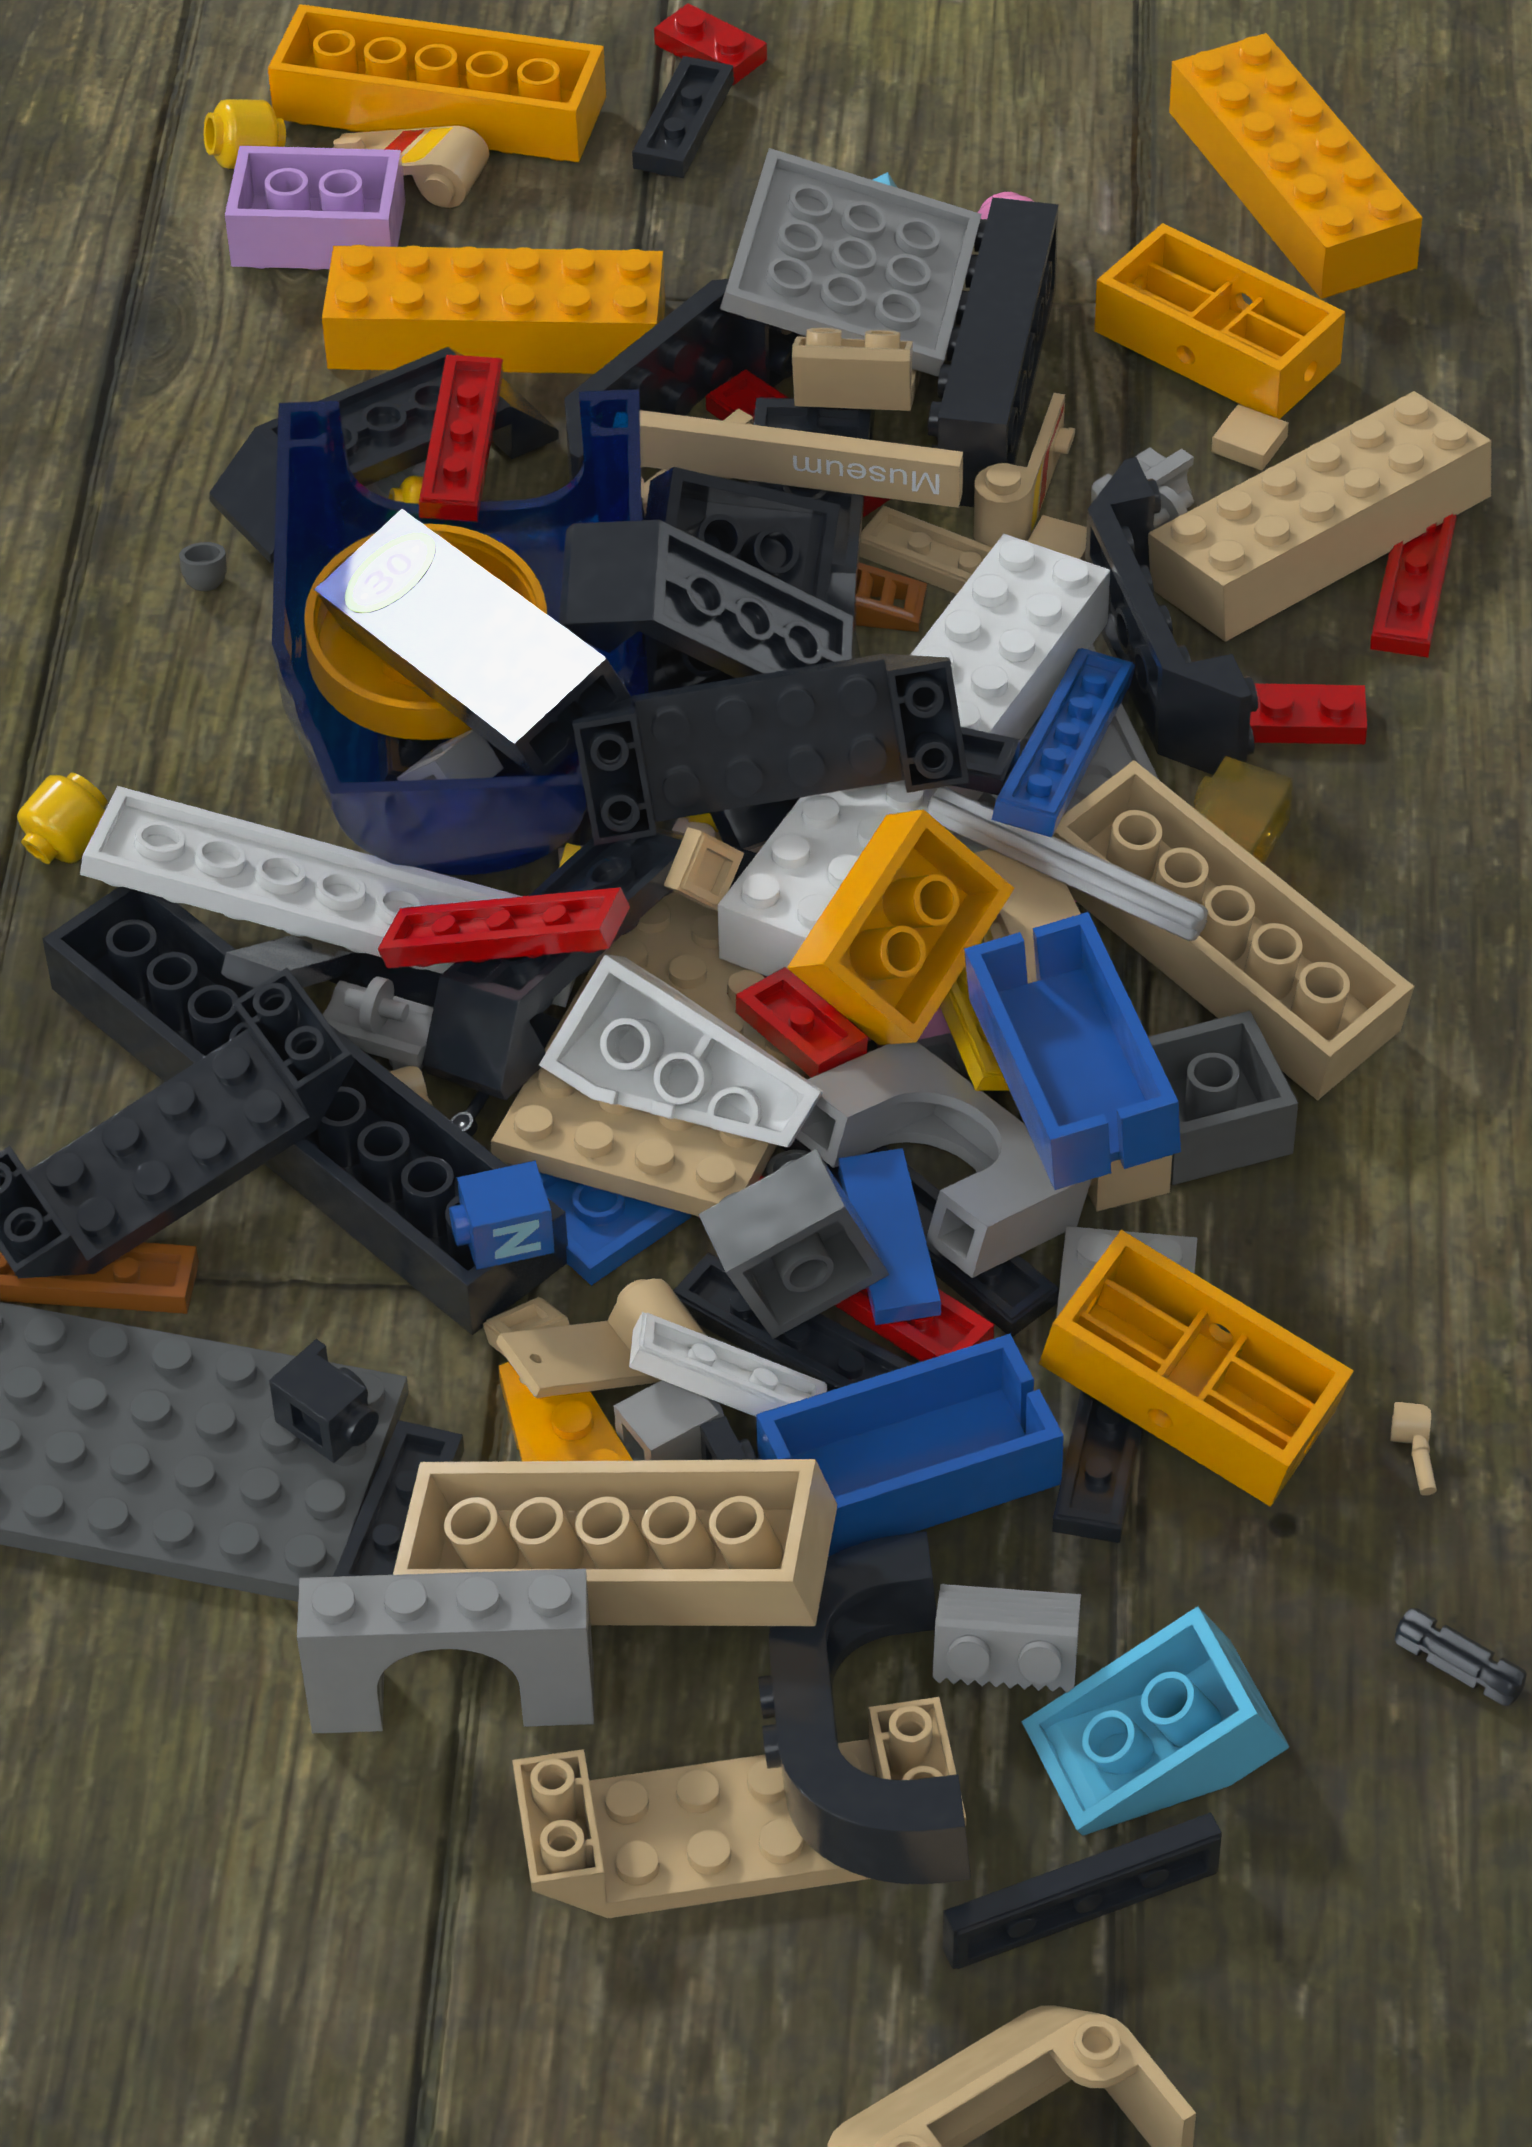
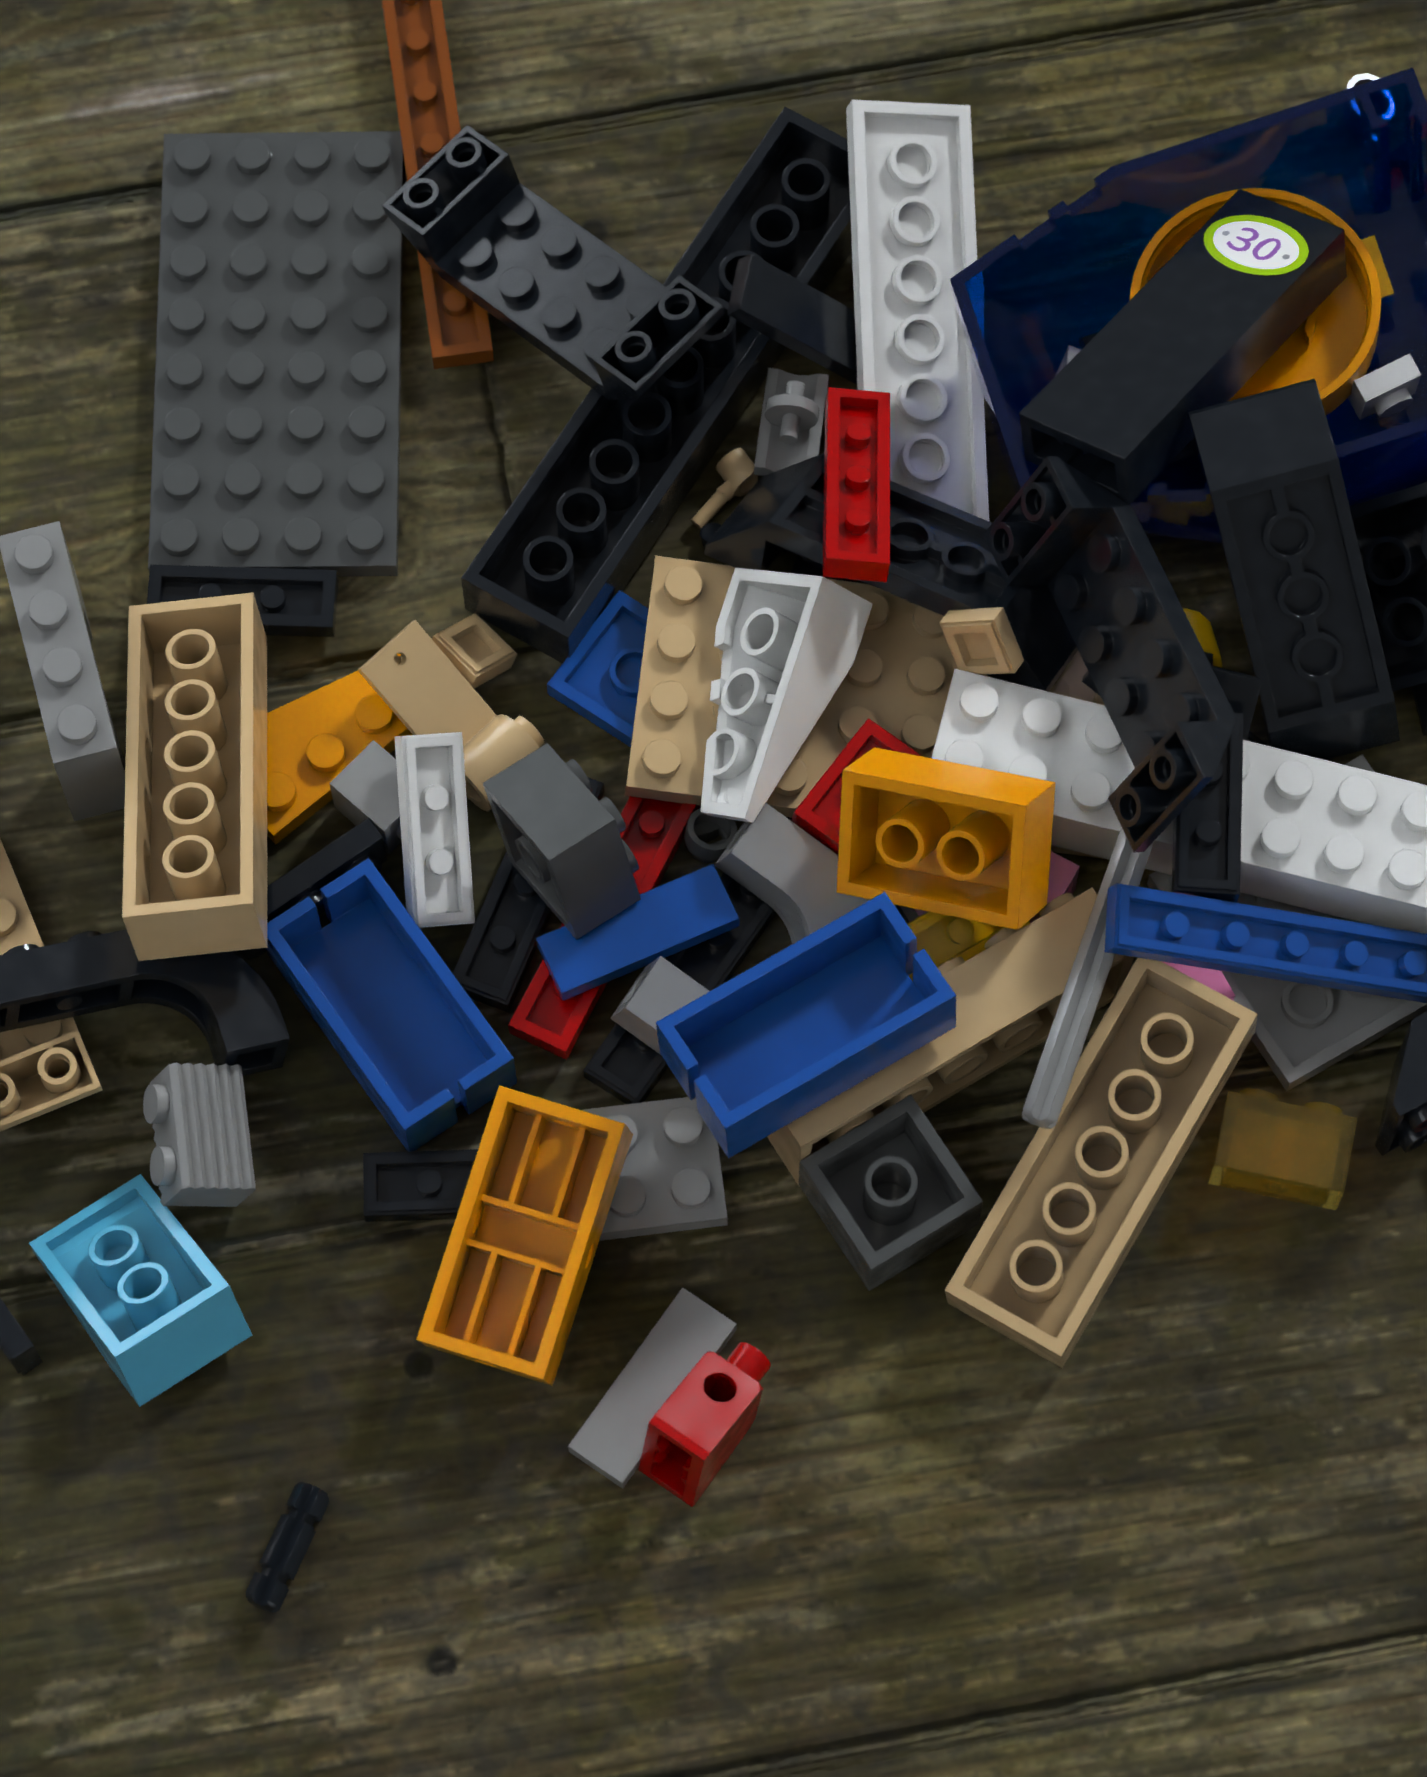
camera: 75 degrees right, 20 degrees up
yellow head [17,772,108,864] -> none
black brick [269,1339,379,1463] -> none
blue brick [449,1160,555,1270] -> none
tan hand [1390,1402,1437,1495] -> none
none -> light grey tile [568,1287,737,1489]
none -> red torso [638,1342,771,1508]
none -> white plate [1348,353,1421,420]

